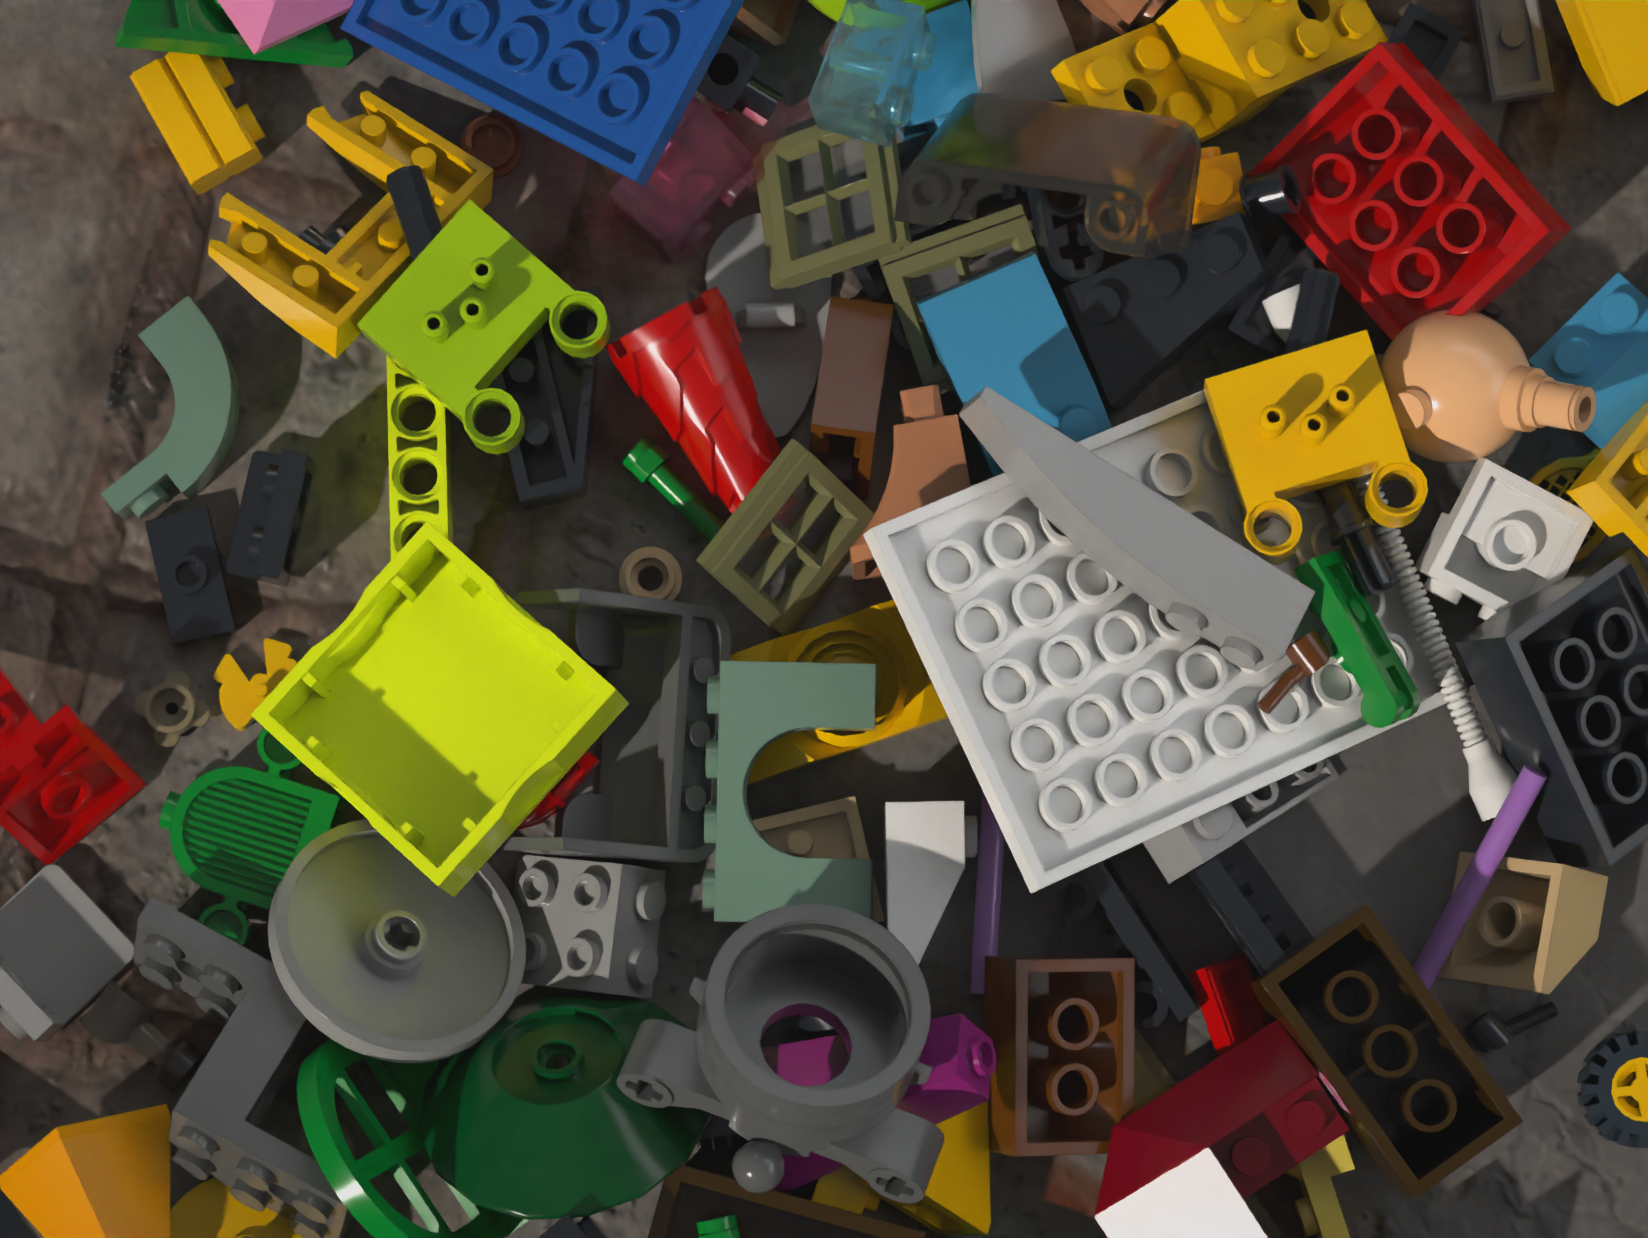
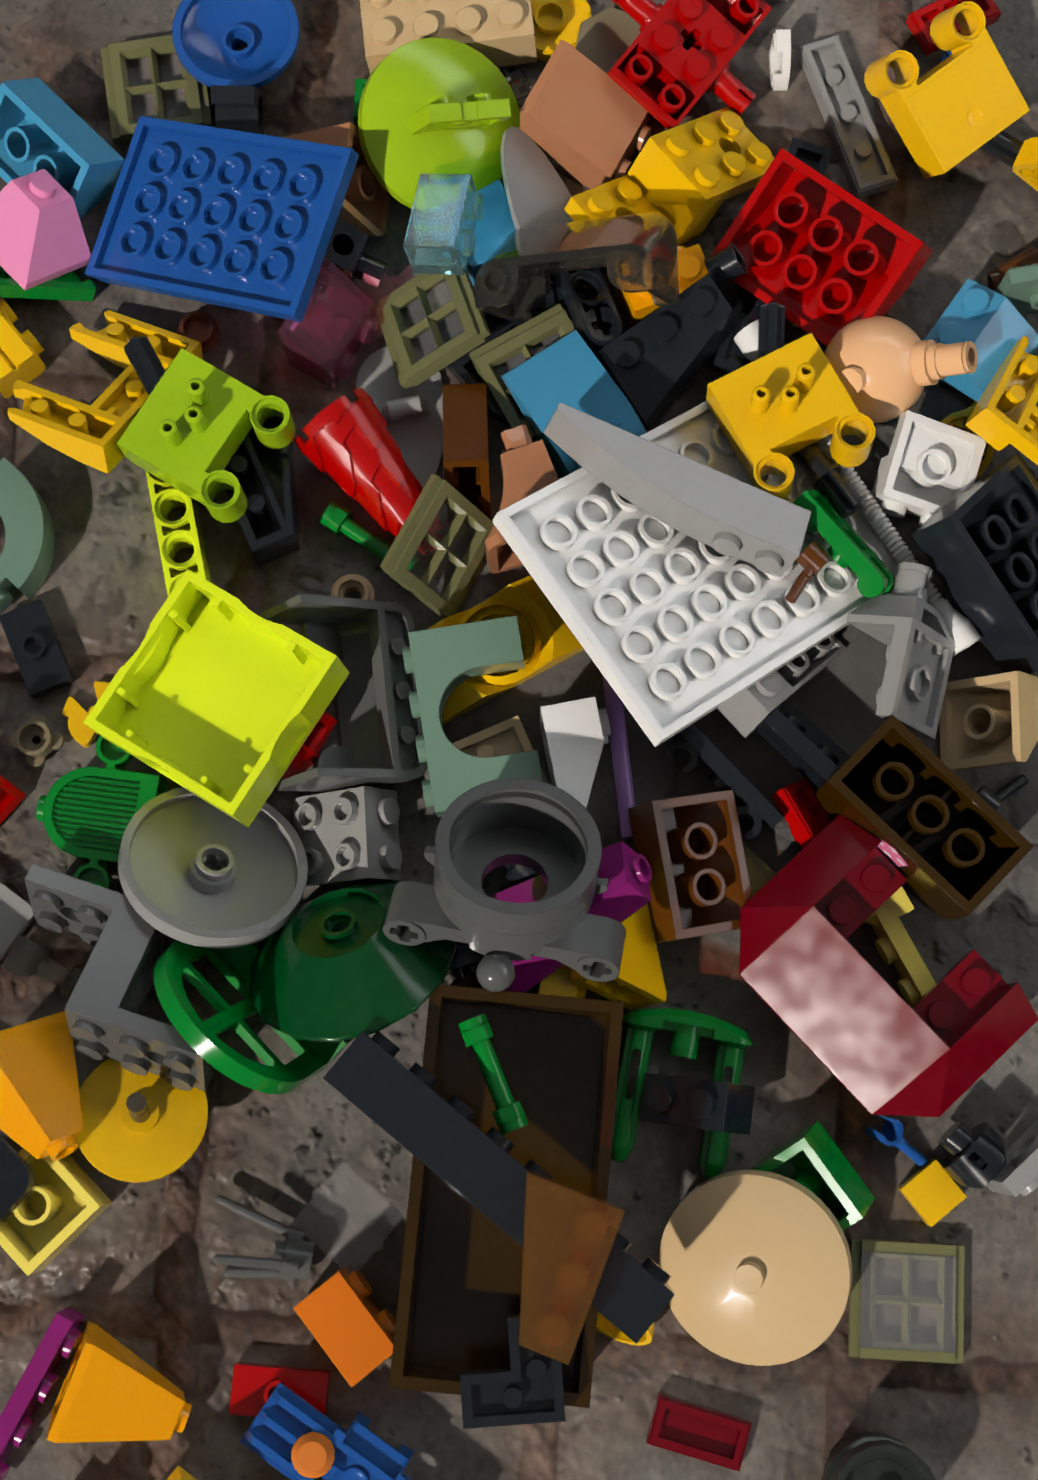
camera: 10 degrees left, 5 degrees down
black bracket [226,449,317,587] -> none
medium lavender bar [1412,764,1548,990] -> none
none -> light grey plate [847,562,955,739]

